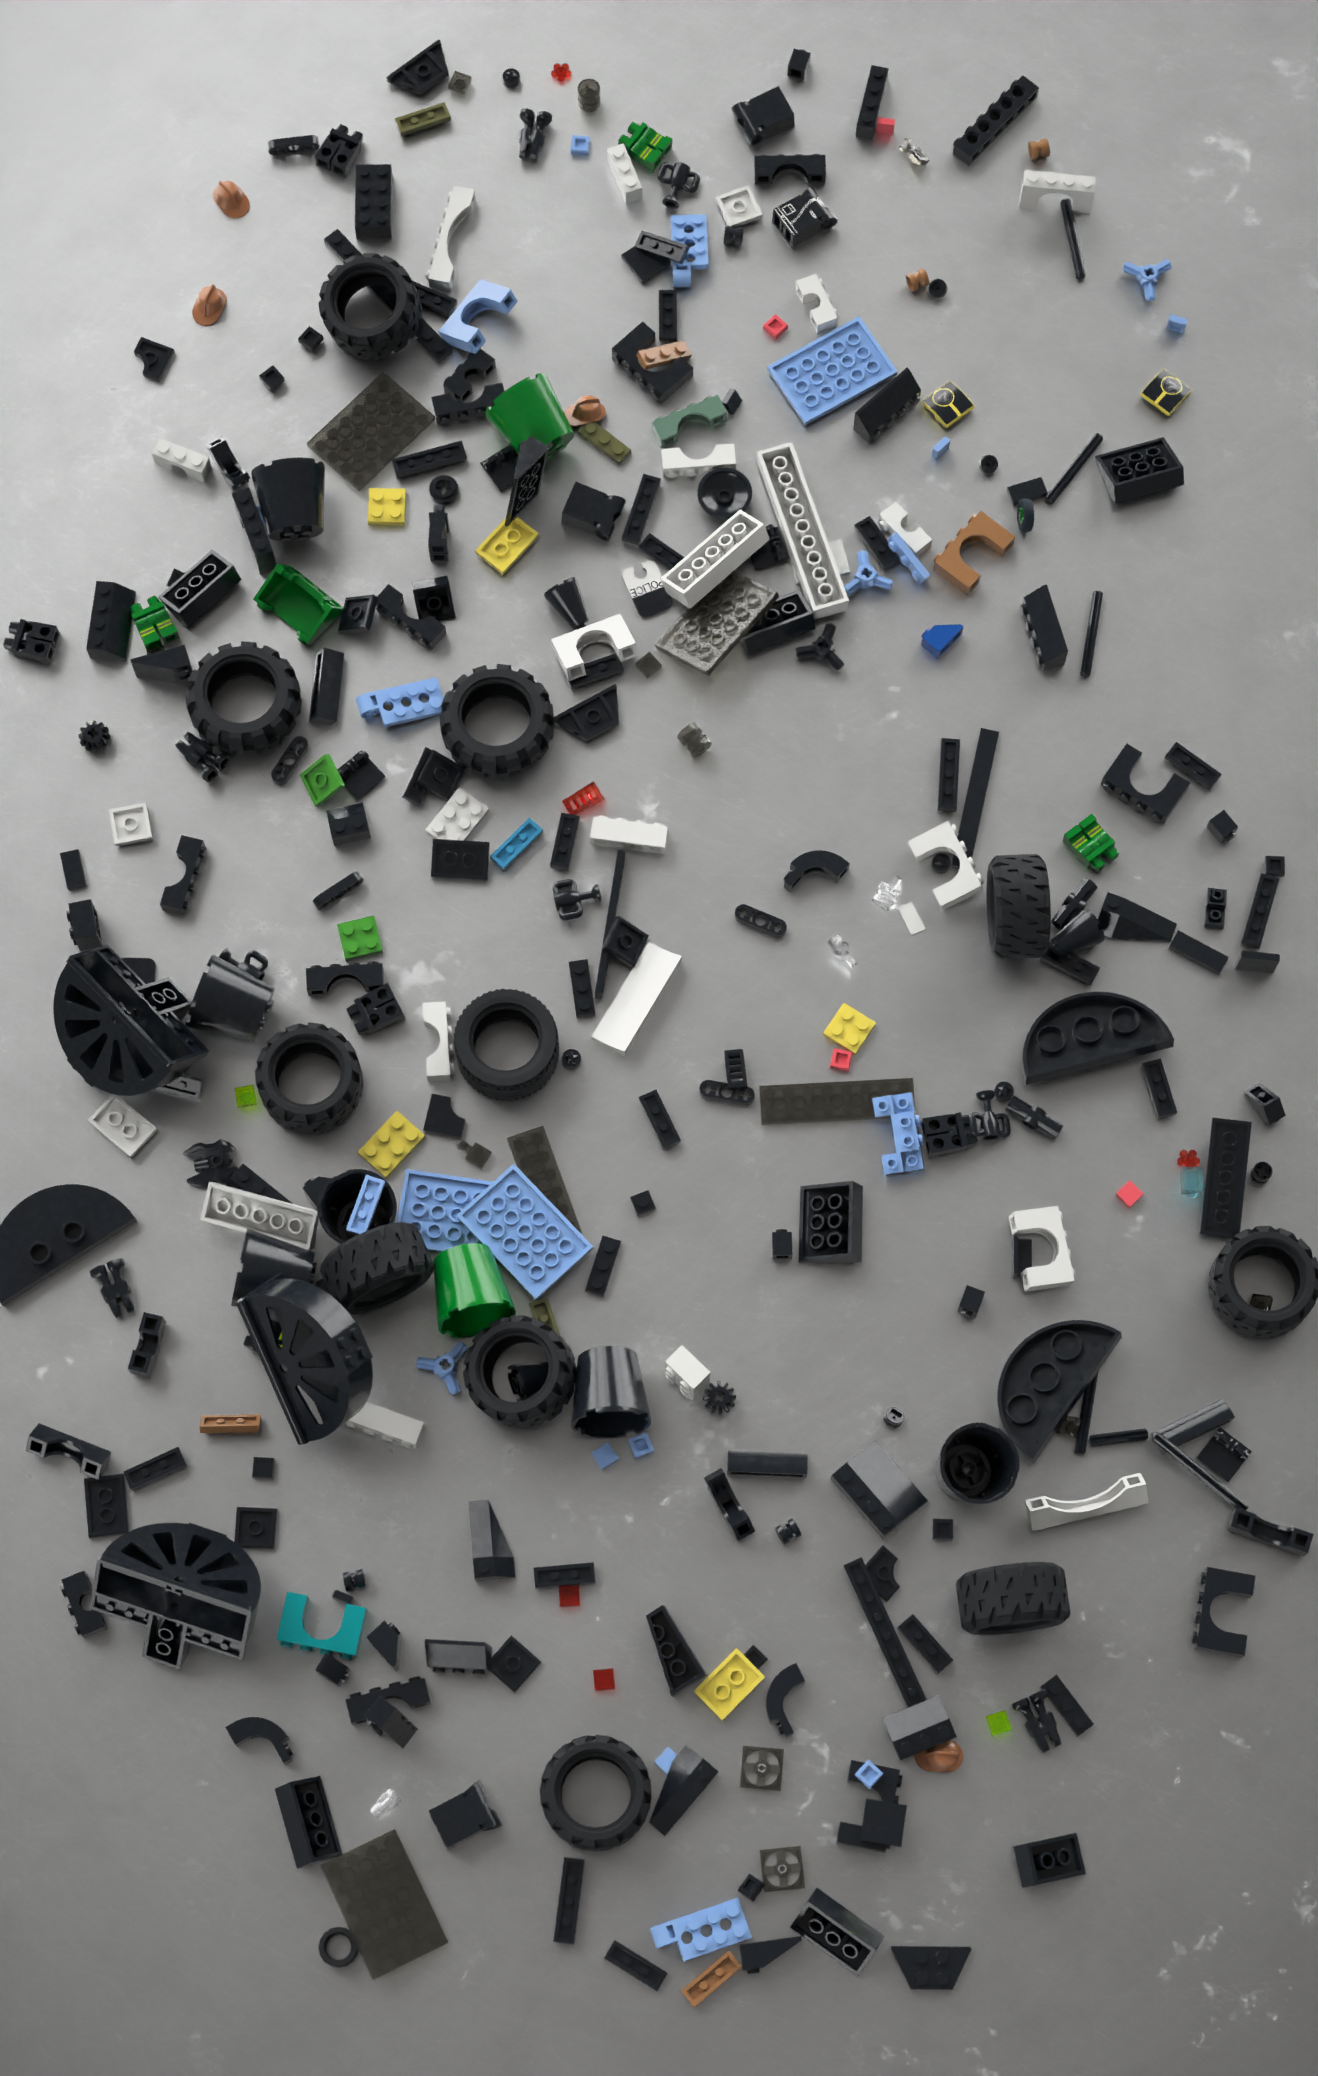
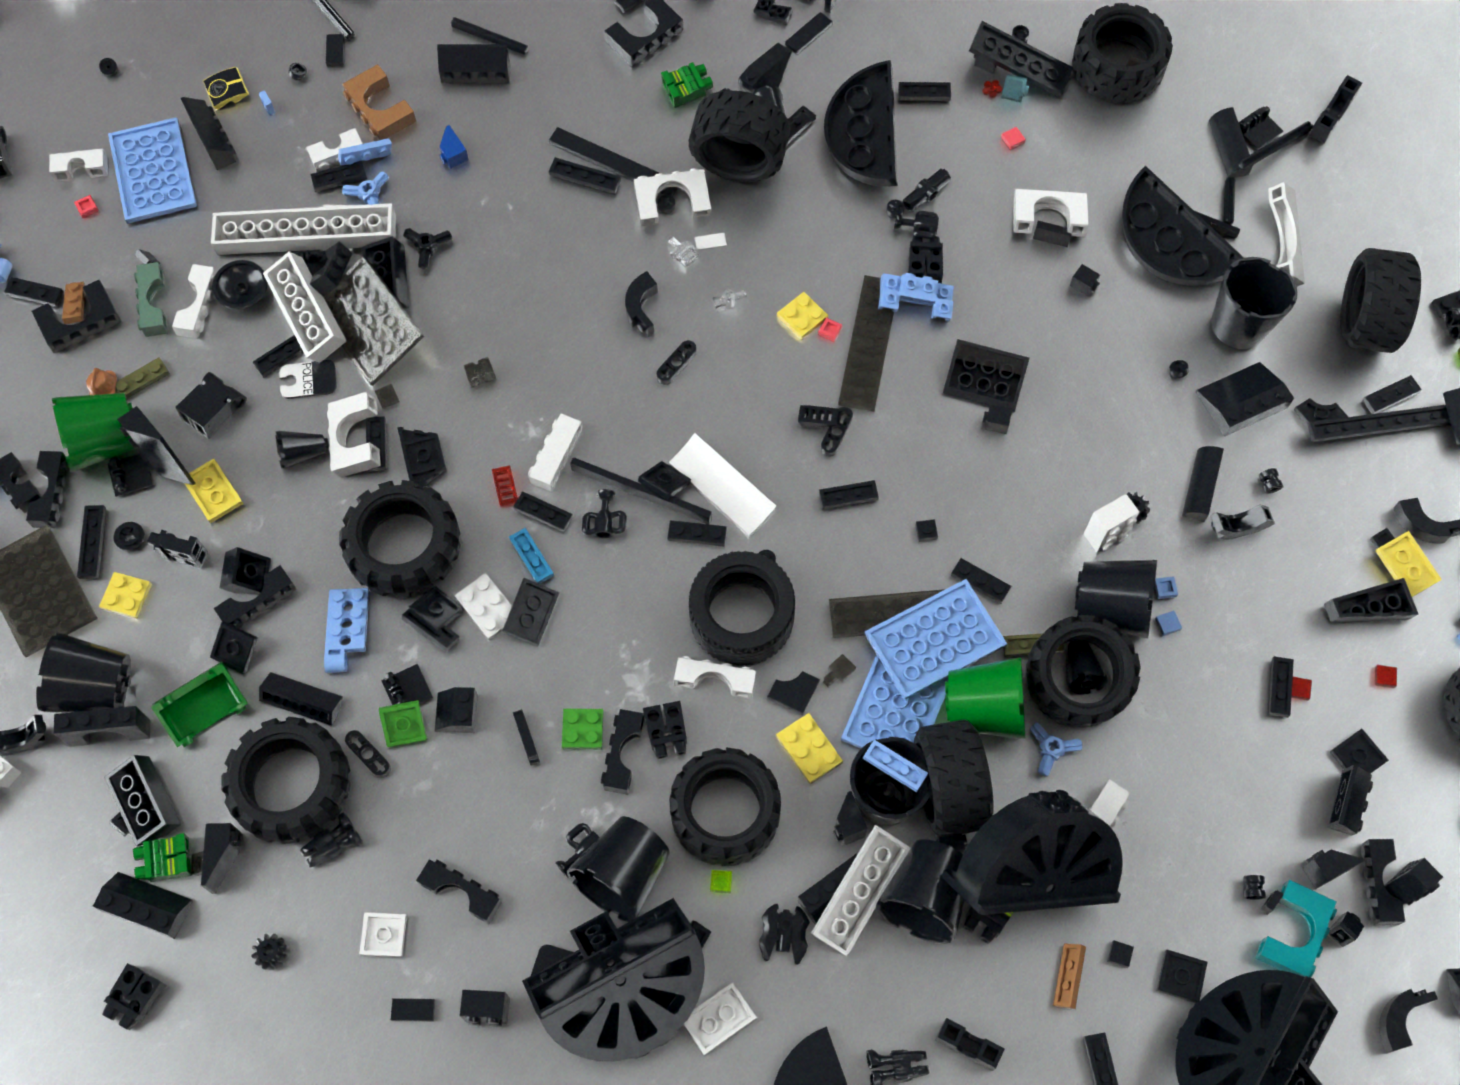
camera: 75 degrees left, 5 degrees down
black wedge [469,1500,516,1582] -> none
black gear [622,474,661,546] -> none
medium nougat wheel [906,268,930,292] -> none
black plate [932,1519,953,1540] -> none
black bush [1017,499,1034,532] -> none
black arch [1191,1567,1255,1658] -> none
black slope [1244,1083,1286,1125] -> none
none -> black arch [310,241,353,296]

